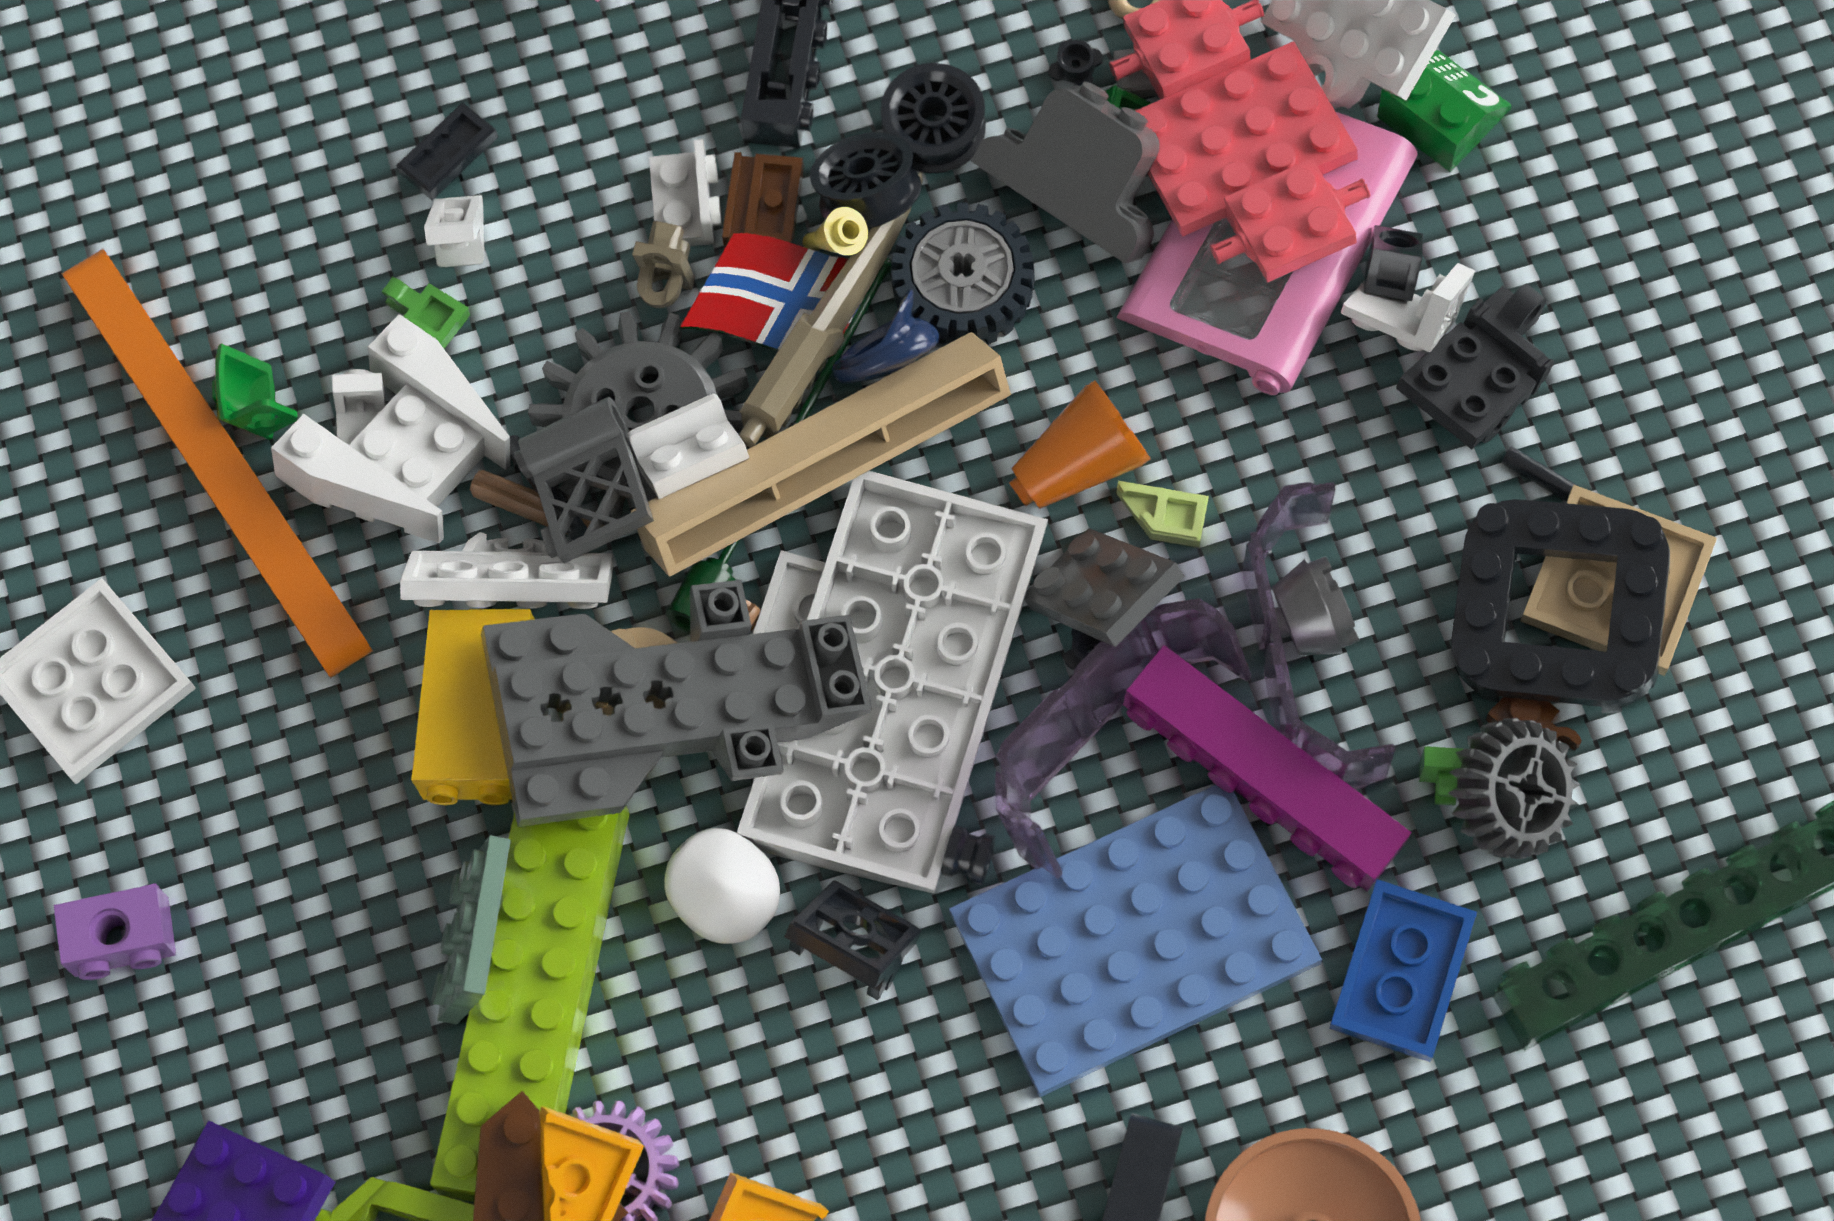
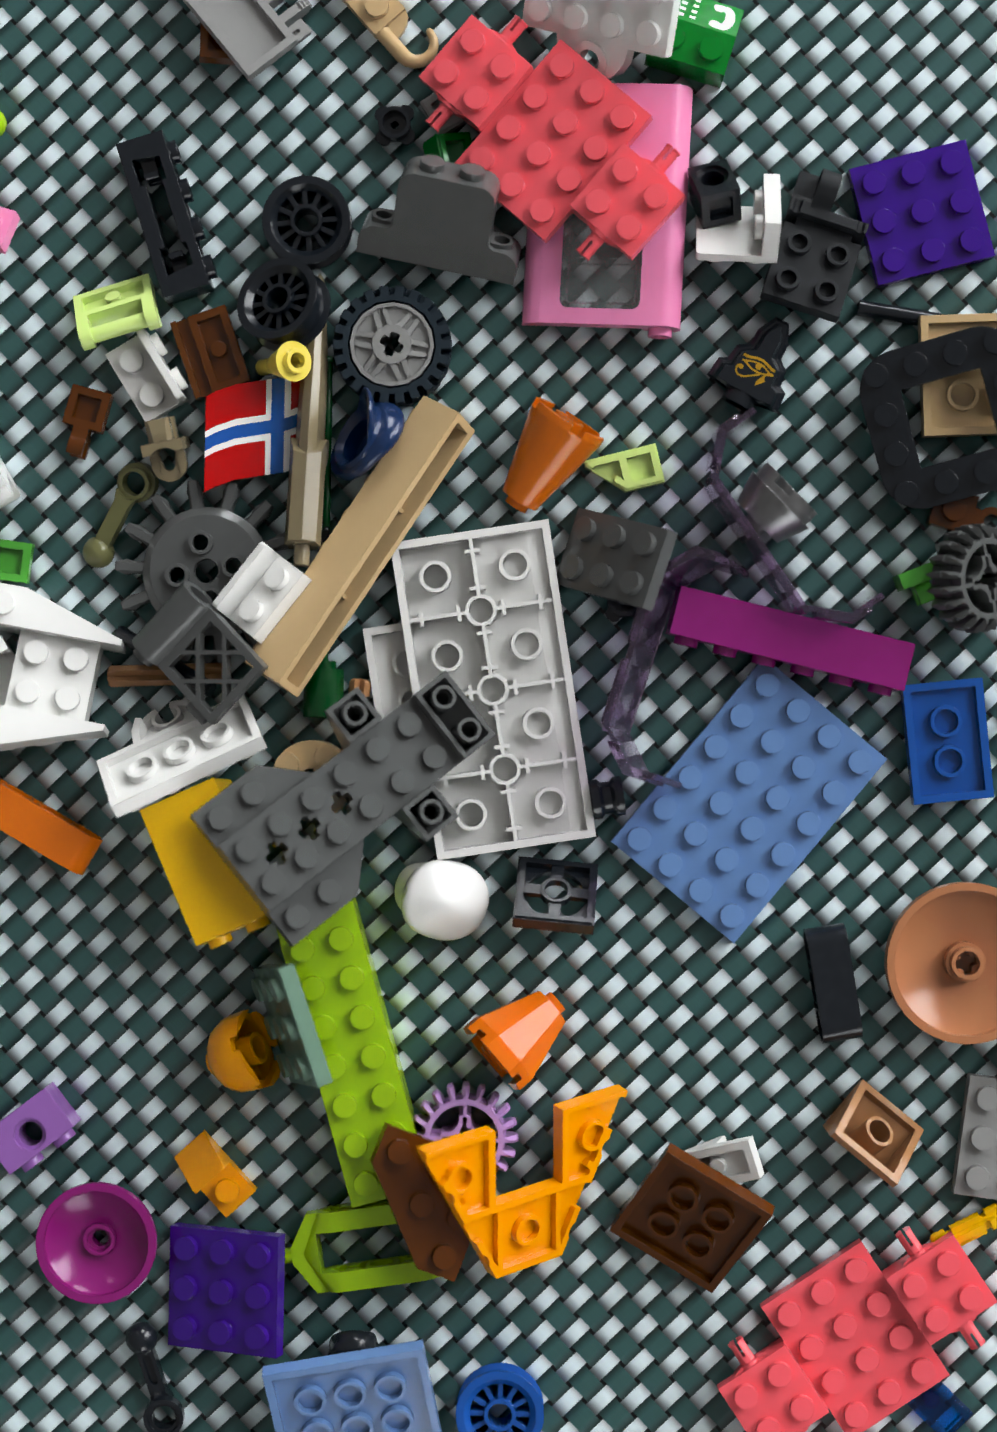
camera: 30 degrees left, 20 degrees up
none -> magenta dish [36,1182,157,1304]
none -> reddish brown plate [62,384,114,460]
none -> yellowish green plate [73,273,162,351]
none -> olive piece [83,462,159,568]
none -> light orange slope [174,1129,257,1218]
none -> light orange cylinder [205,1009,280,1093]
none -> orange cone [463,991,566,1090]
none -> black rock [707,317,789,413]
none -> dark purple plate [847,139,995,288]

